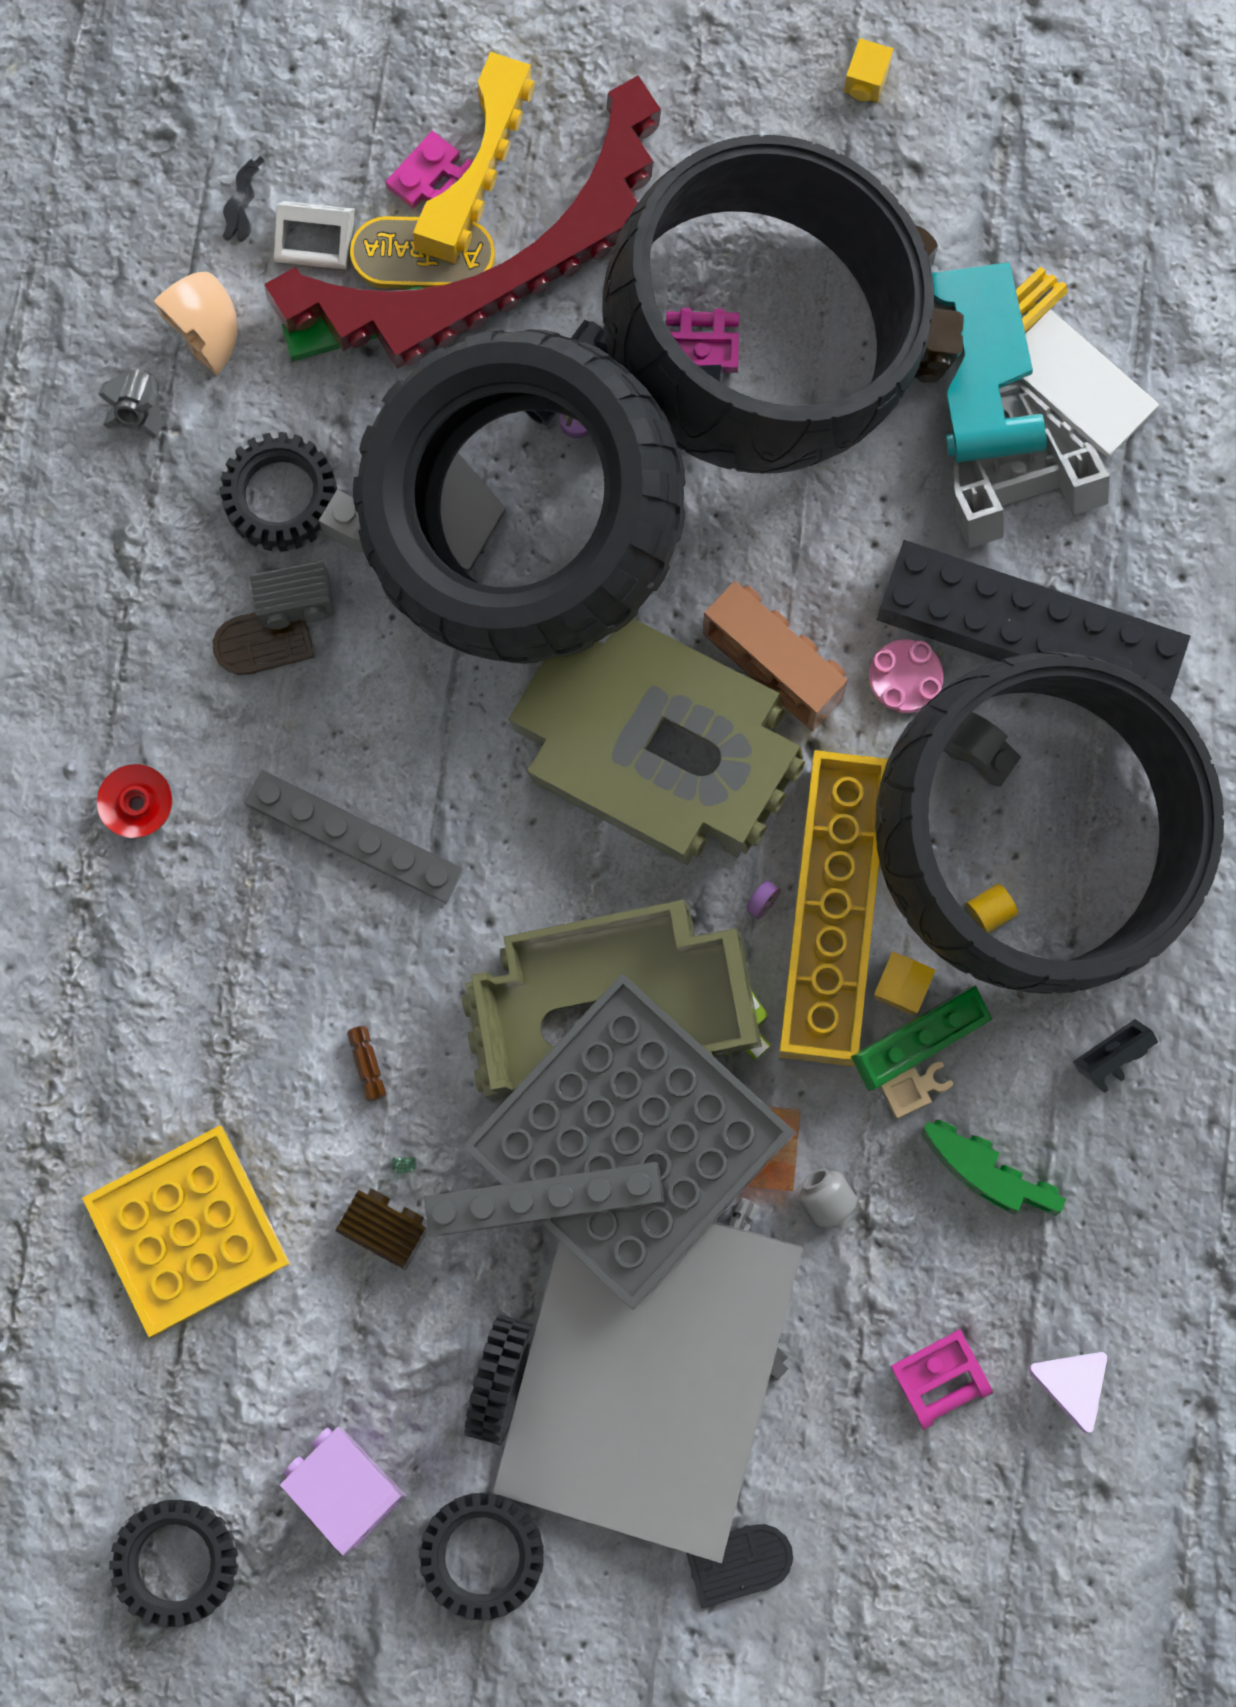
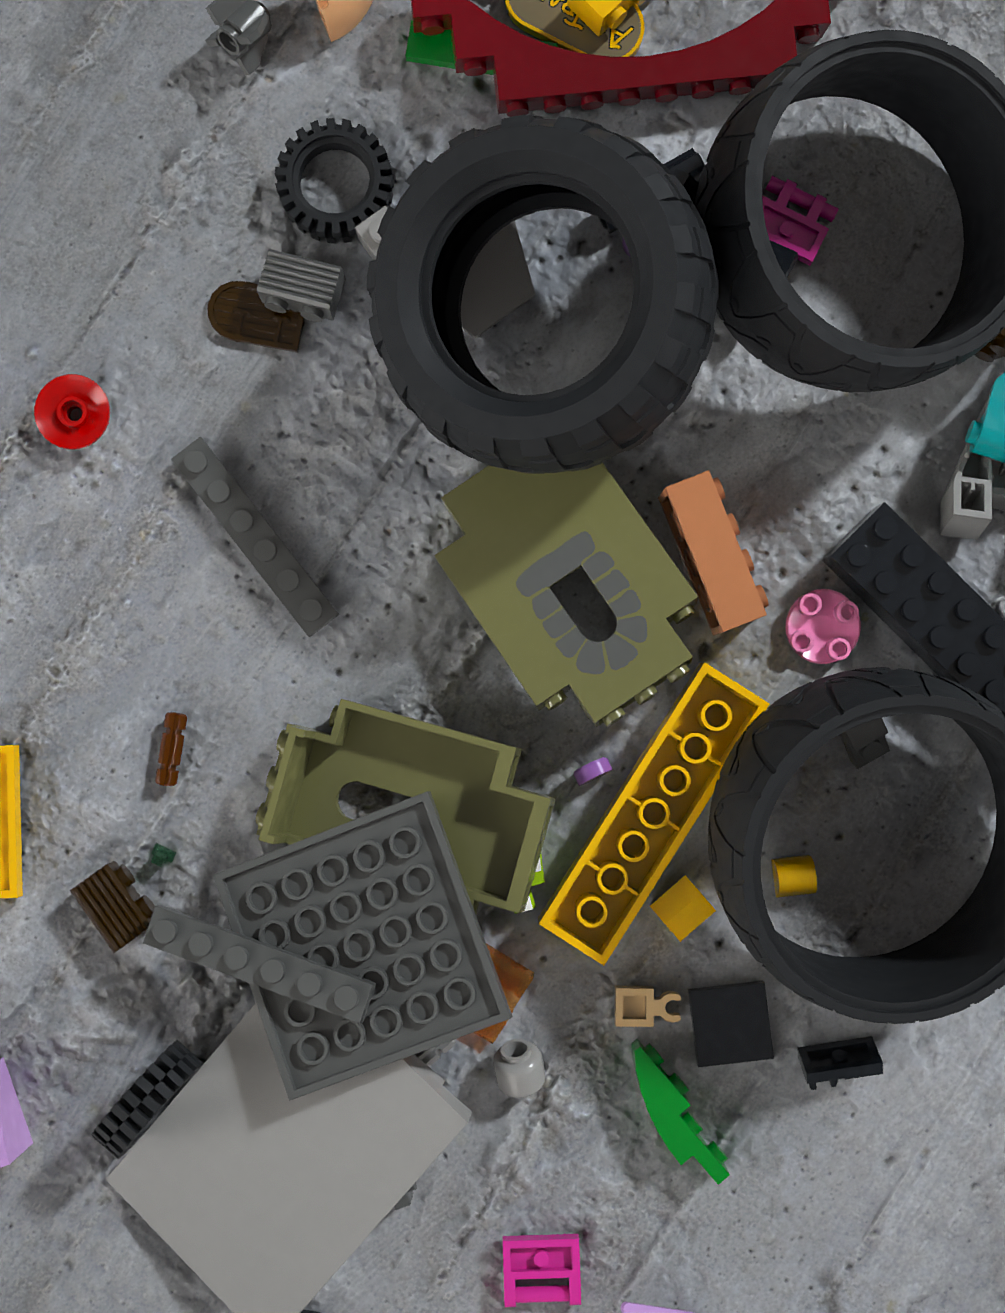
camera: 25 degrees right, 10 degrees up
black tyre [419,1492,544,1621] -> none
green tile [851,985,993,1091] -> none
none -> black tile [688,980,774,1068]

